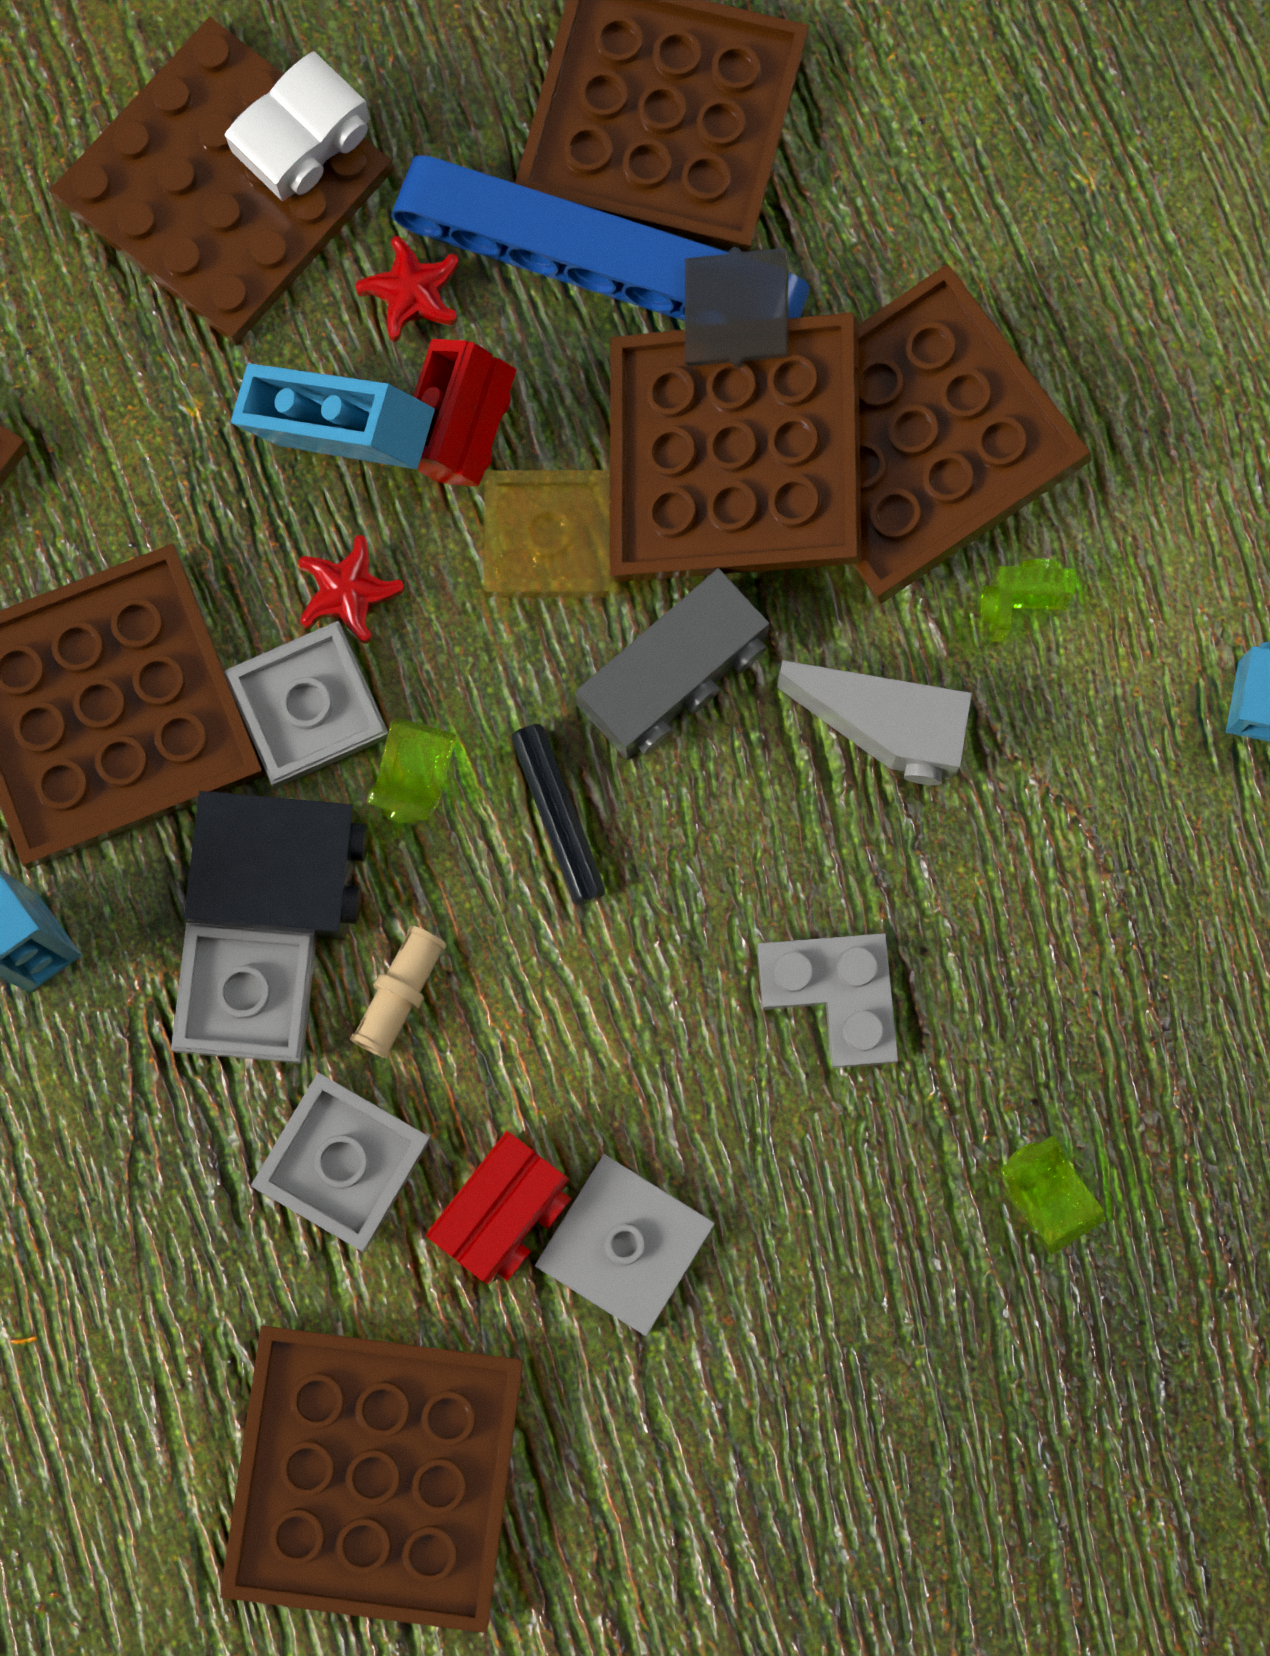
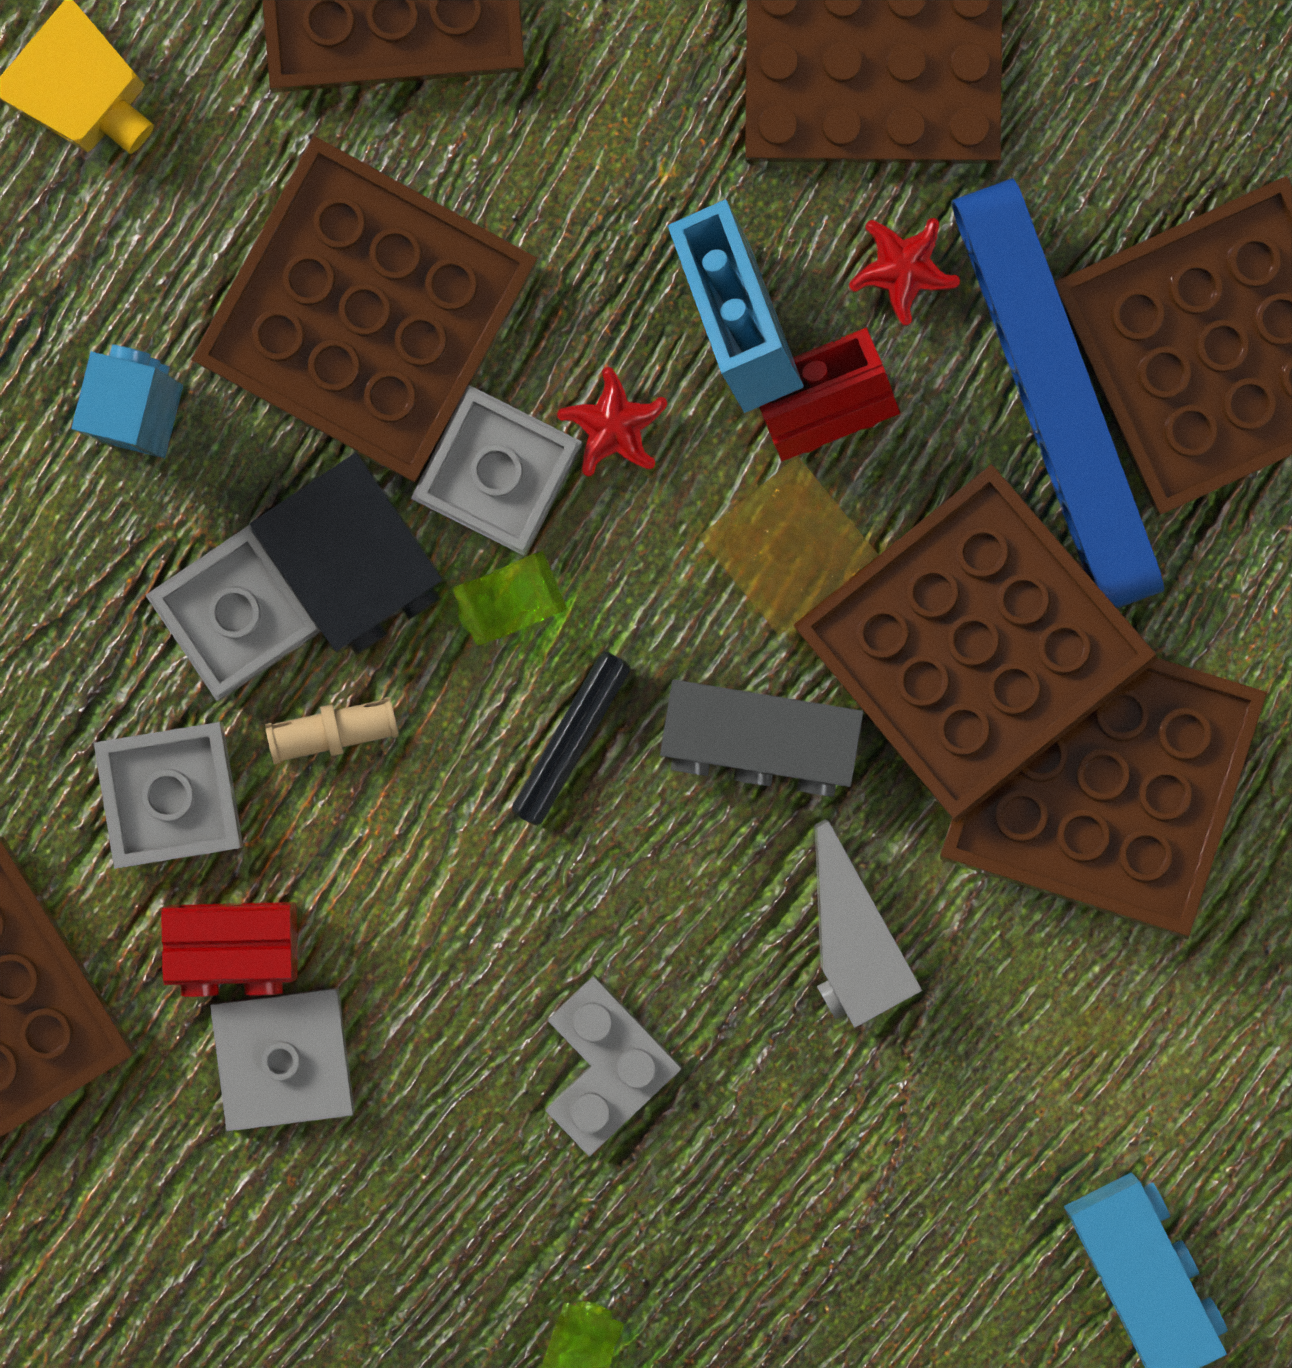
camera: 45 degrees right, 10 degrees up
white brick [225,51,370,201] -> none
clear smoke piece [685,247,789,368] -> none
clear neon green bracket [980,559,1076,642] -> none

